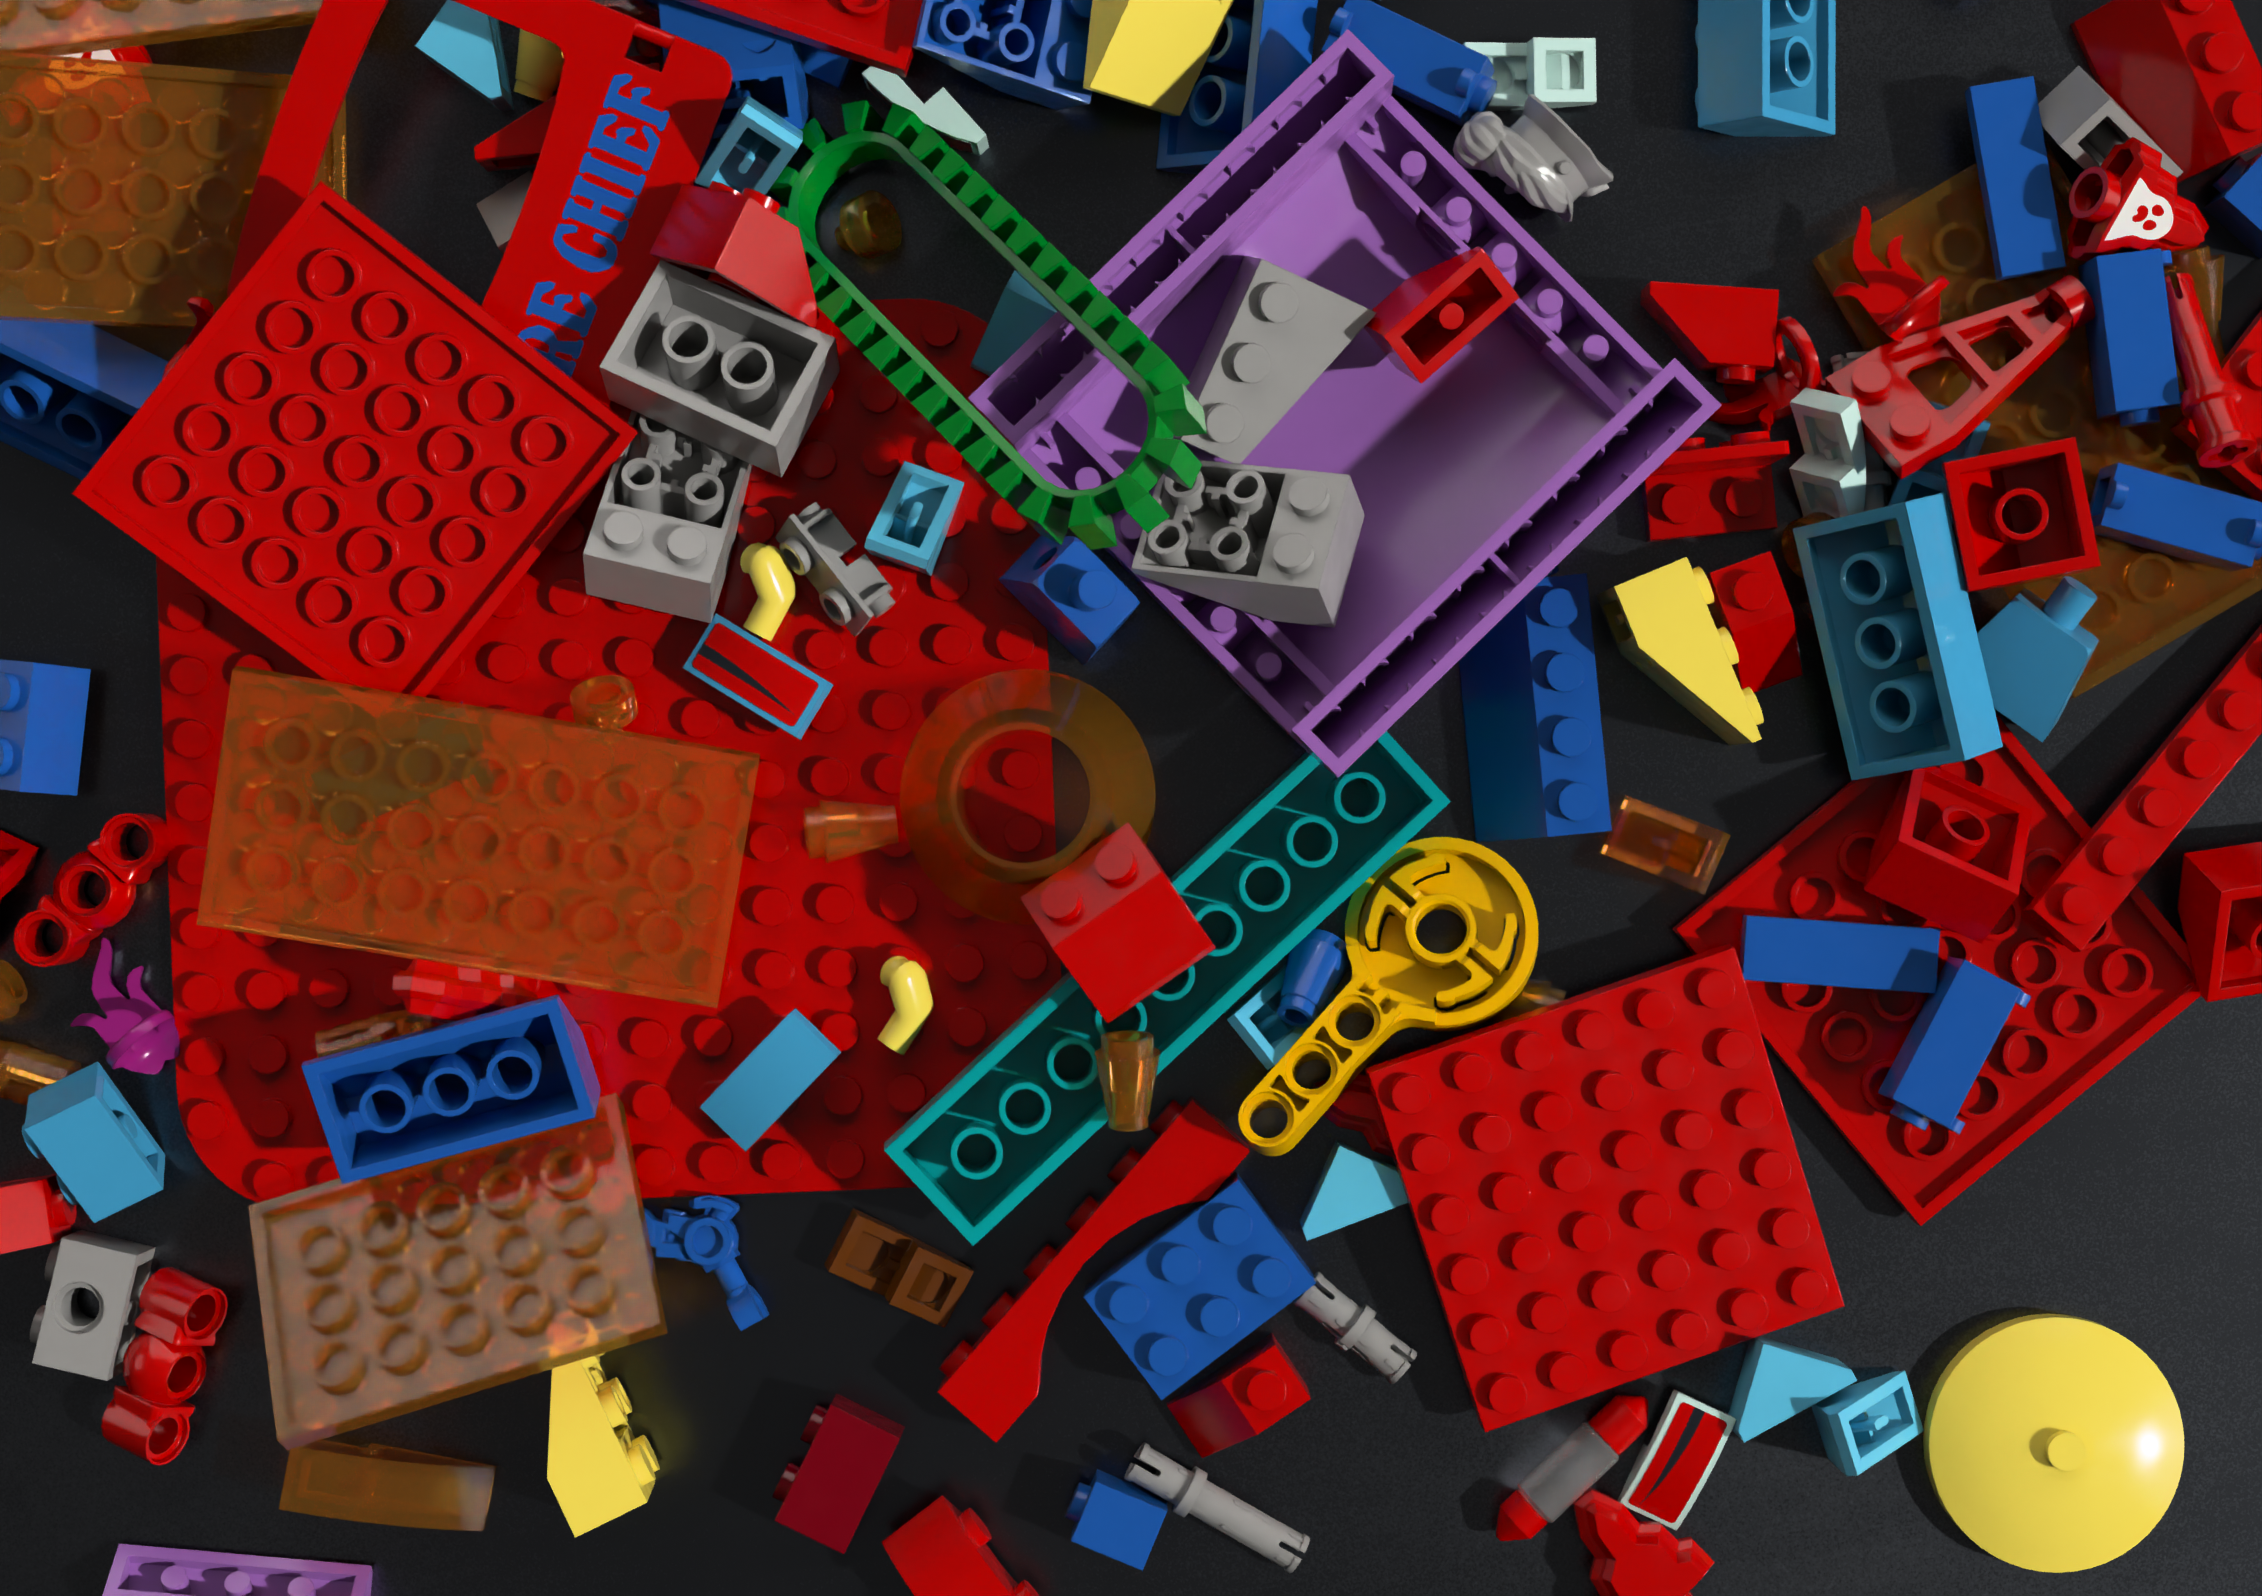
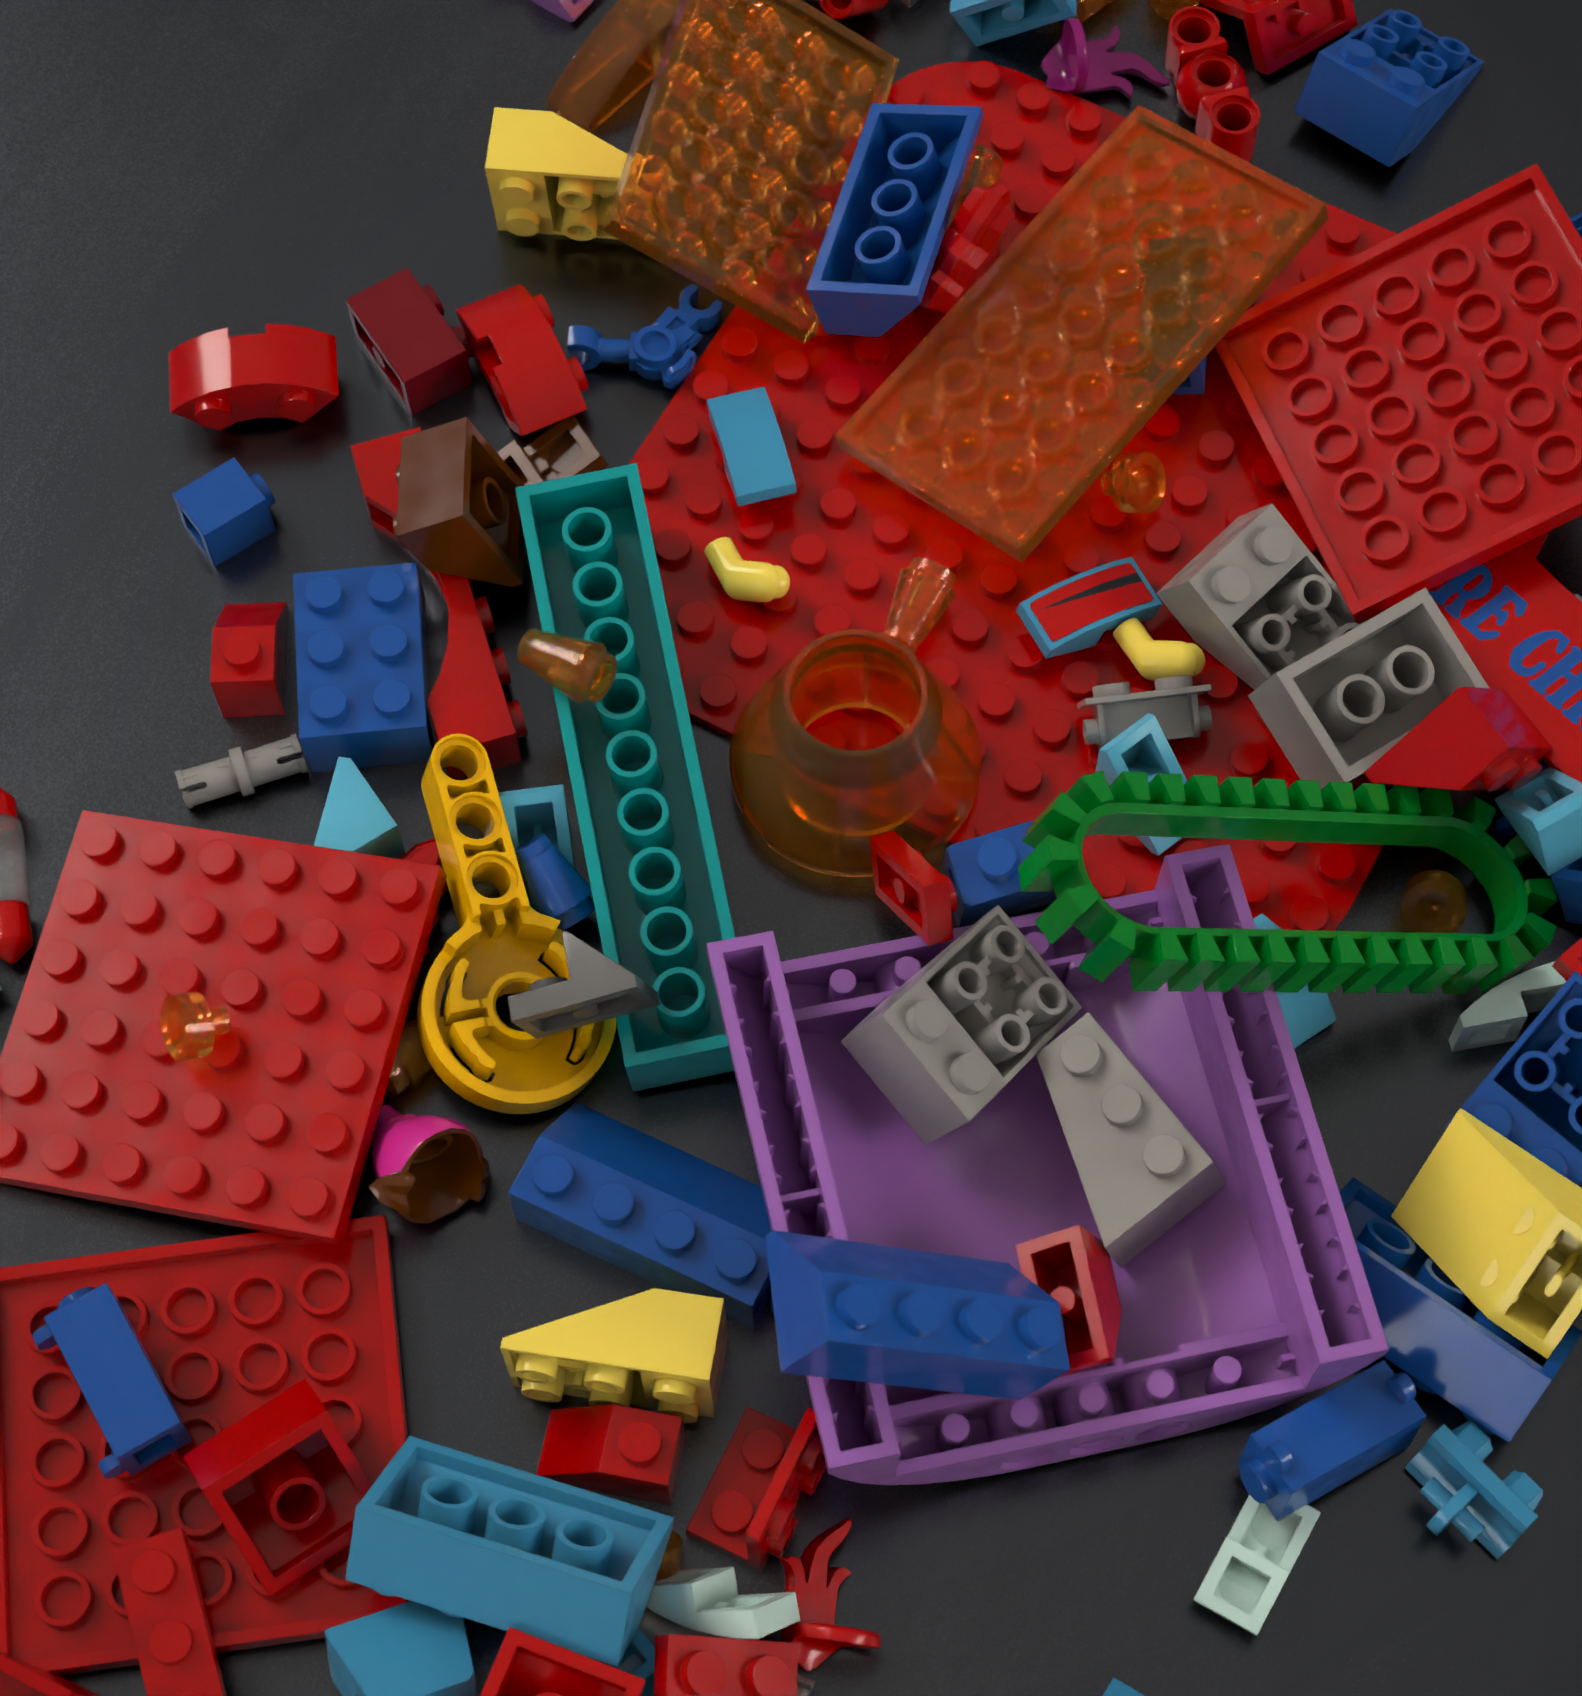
camera: 125 degrees right, 25 degrees down
red slope [1020,822,1216,1023] -> none
light grey pin [1124,1442,1310,1573] -> none
light grey piece [1453,94,1613,222] -> none
clear orange slope [1601,795,1731,895] -> none
red slope [1640,281,1779,384] -> none
blue tile [1739,915,1940,993] -> none
none -> clear orange tile [161,991,230,1062]
none -> reddish brown hat [368,1105,490,1224]
none -> reddish brown slope [393,417,525,587]
none -> red brick [455,284,589,436]
none -> dark grey slope [508,931,660,1039]
none -> blue slope [765,1230,1070,1400]
none -> red plate [870,830,957,946]

